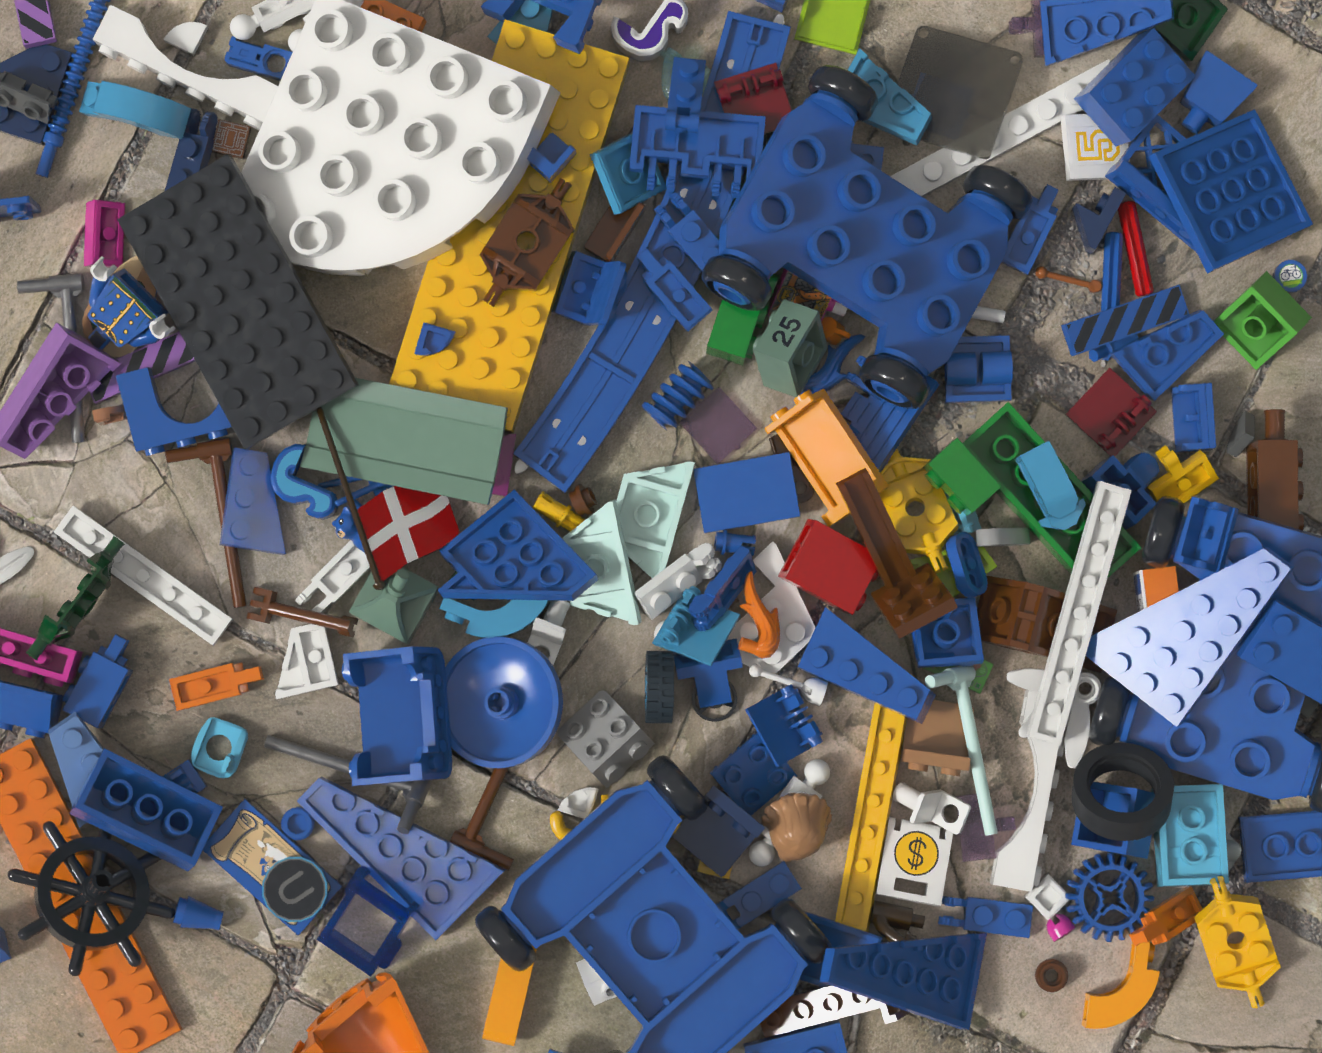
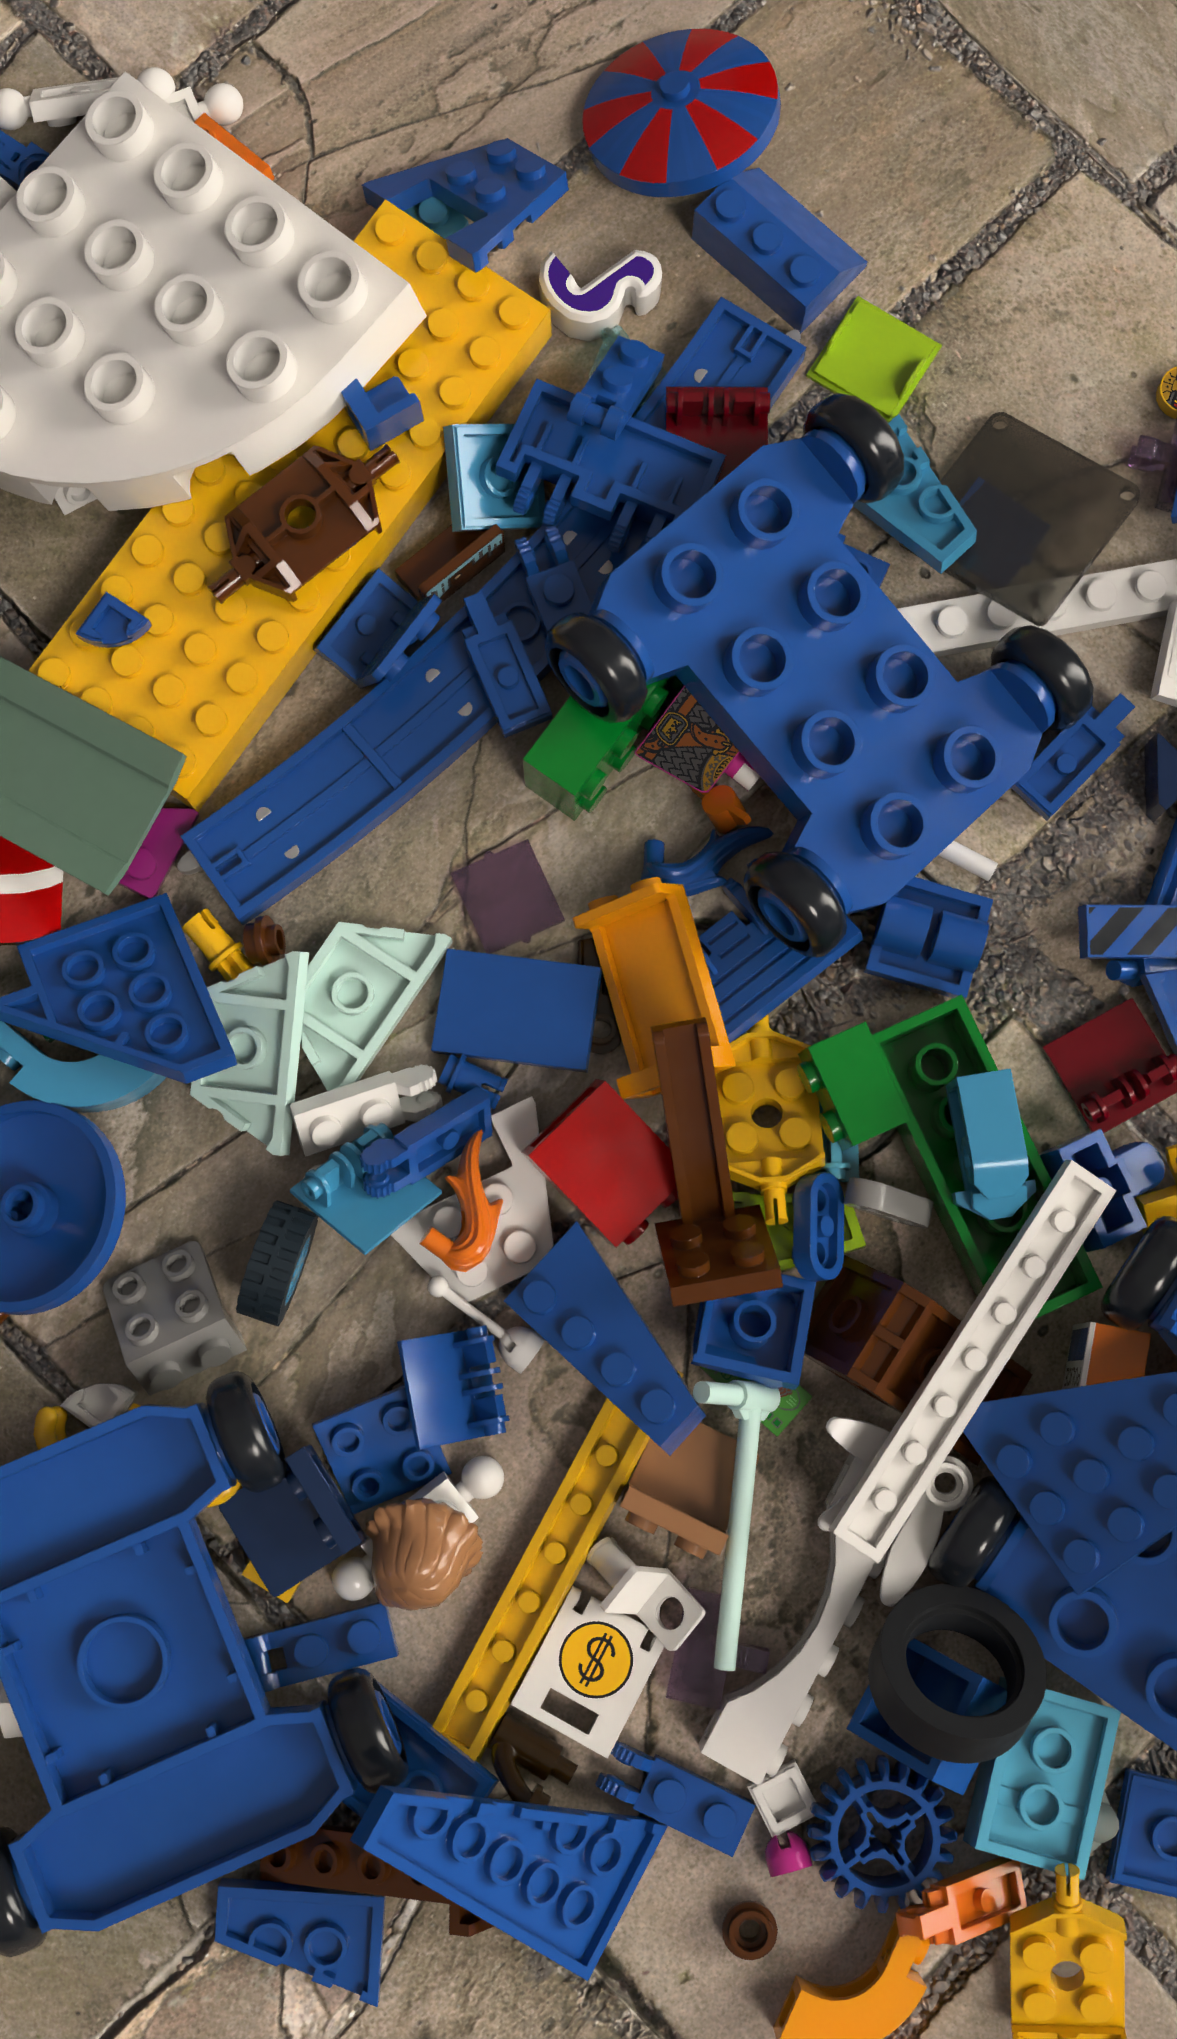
camera: 20 degrees right, 5 degrees down
white bracket [527,600,570,665] -> none
blue piece [642,361,714,431] -> none
blue piece [673,638,743,722] -> none
sand green brick [753,299,828,397] -> none
dark orange hinge [1035,266,1102,293] -> none

